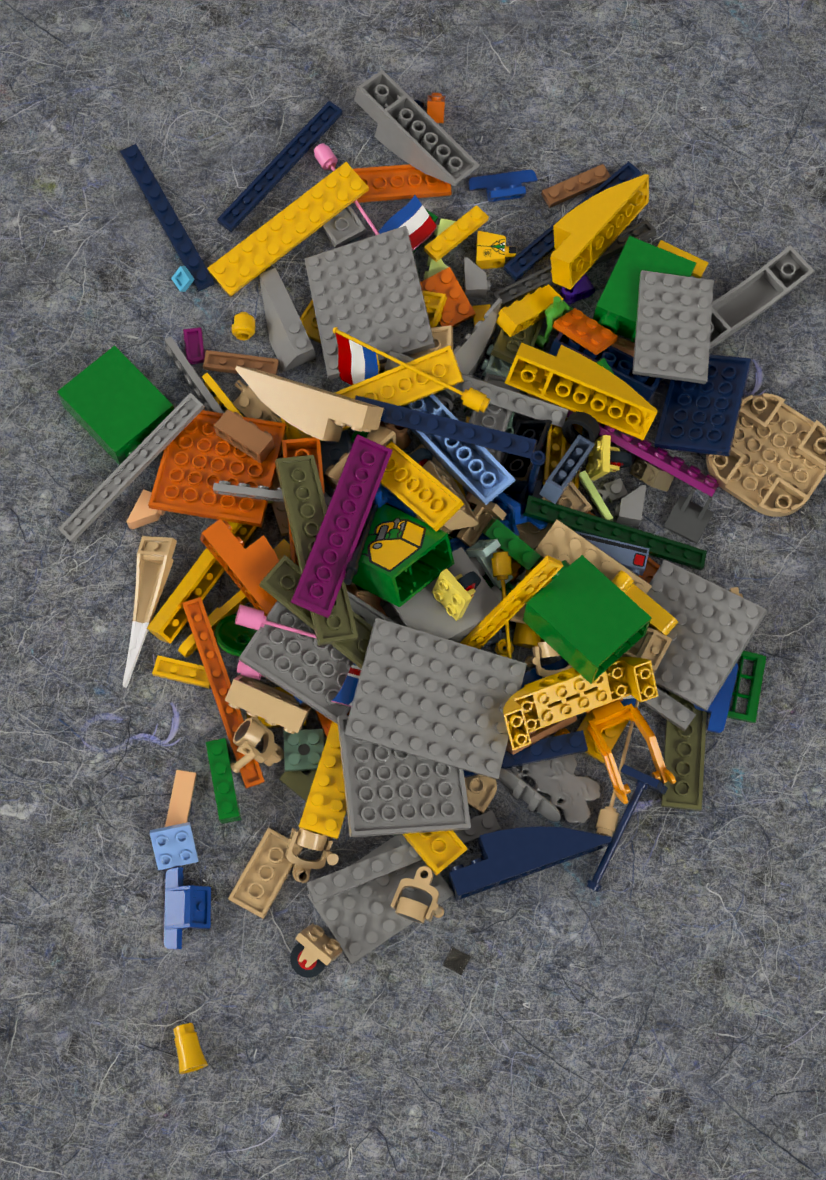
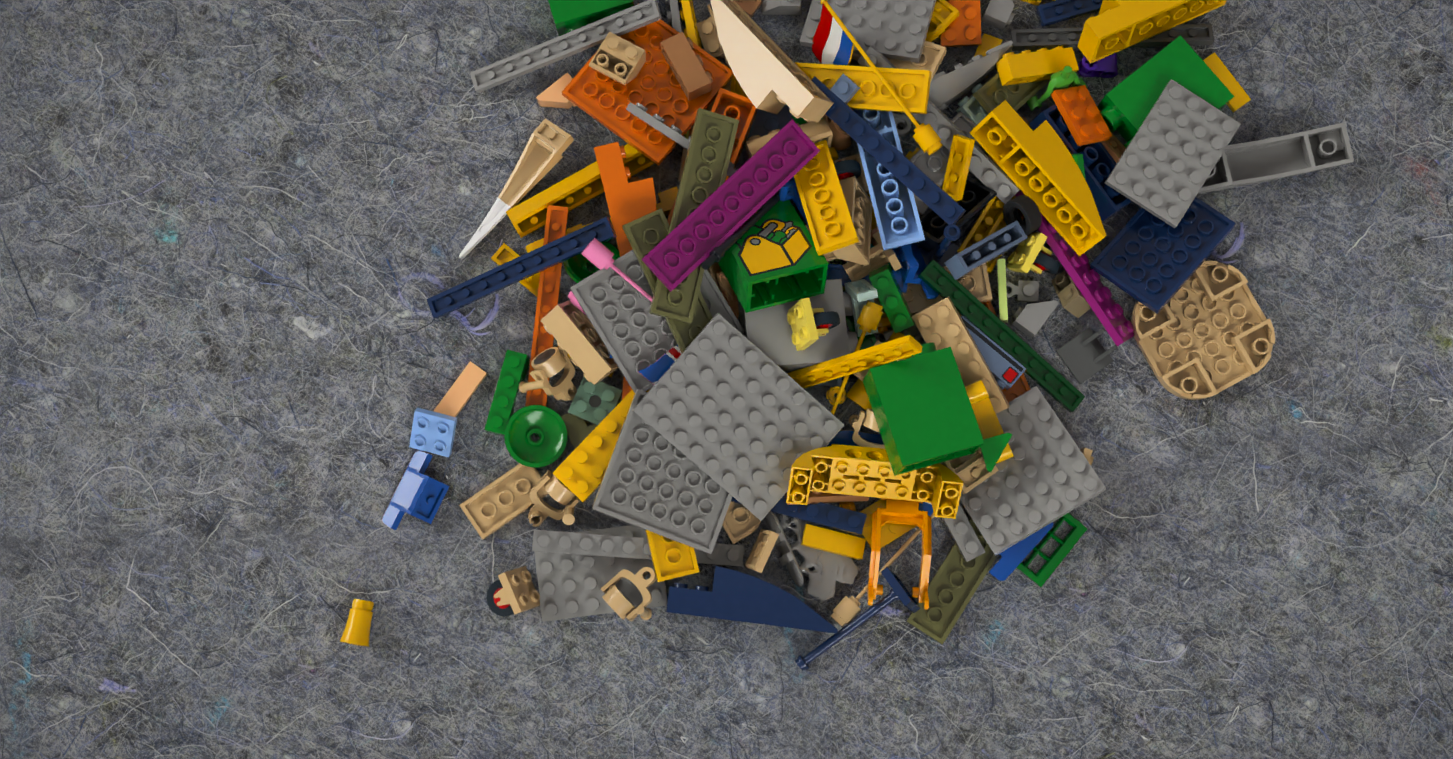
camera: 30 degrees right, 10 degrees up
clear smoke tile [442,946,471,975] -> none
none -> dark blue plate [427,217,617,319]
none -> green dish [504,405,567,468]
none -> tan slope [589,32,646,85]
none -> tan tile [745,529,779,573]
none -> yellow tile [801,524,866,560]
none -> sand blue plate [830,73,860,104]
none -> yellow plate [942,134,975,201]
none -> green slope [980,433,1012,472]

